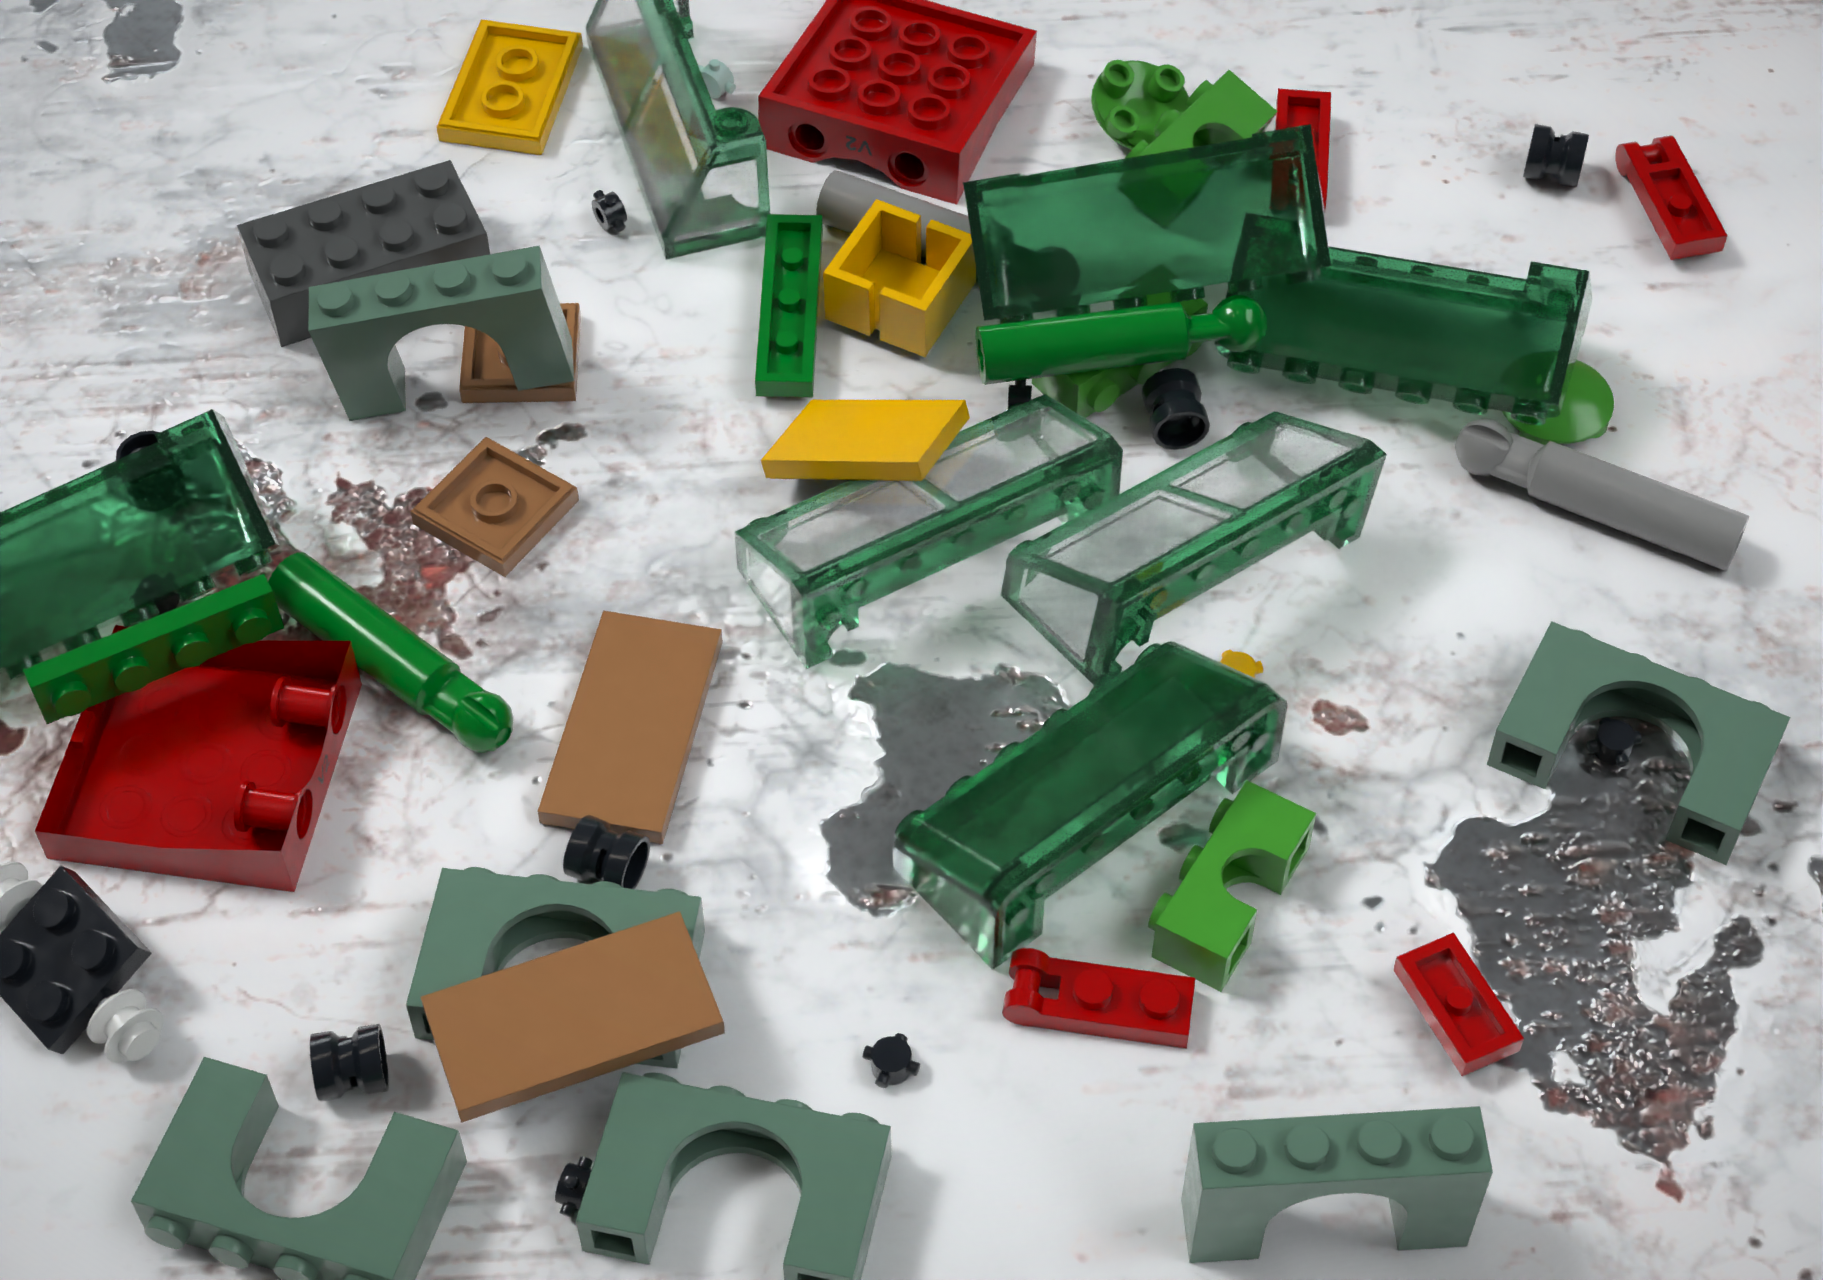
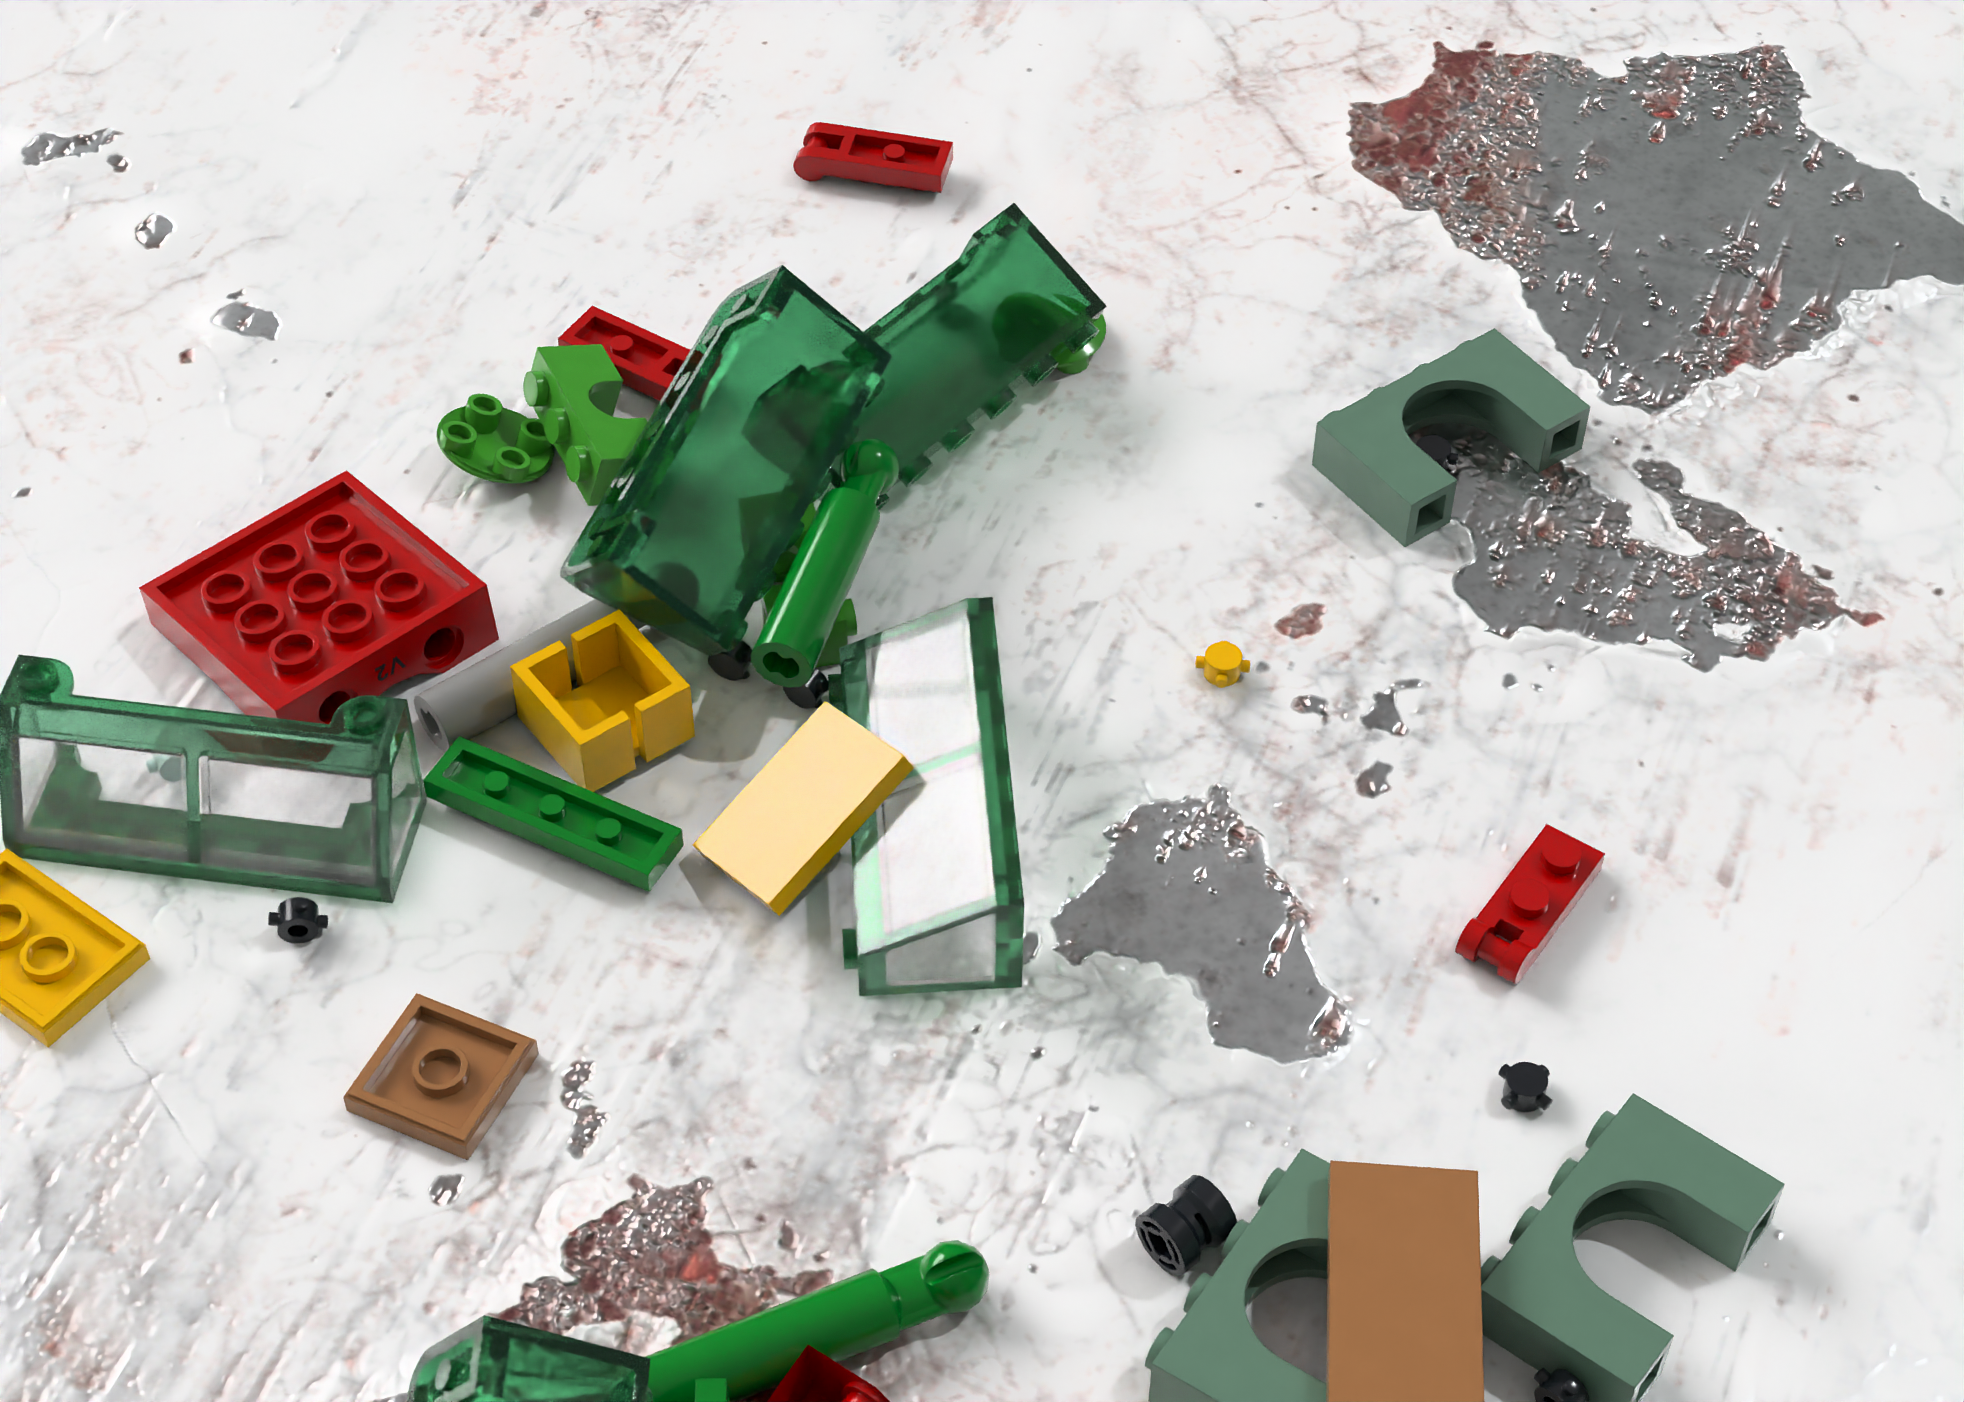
camera: 65 degrees left, 5 degrees down
dark grey brick [237,160,490,347] -> none
sand green arch [308,245,575,421] -> none
medium nougat tile [410,437,579,577] -> none
medium nougat tile [537,610,723,844] -> none
clear green windscreen [893,641,1288,970] -> none
windscreen [1000,411,1387,689] -> none
black wheel [1142,368,1210,450] -> none
bright green arch [1148,780,1316,992] -> none
sand green arch [1181,1106,1493,1263] -> none
red plate [1393,932,1524,1077] -> none
light grey piece [1455,418,1750,571] -> none
black wheel [1523,124,1589,187] -> none

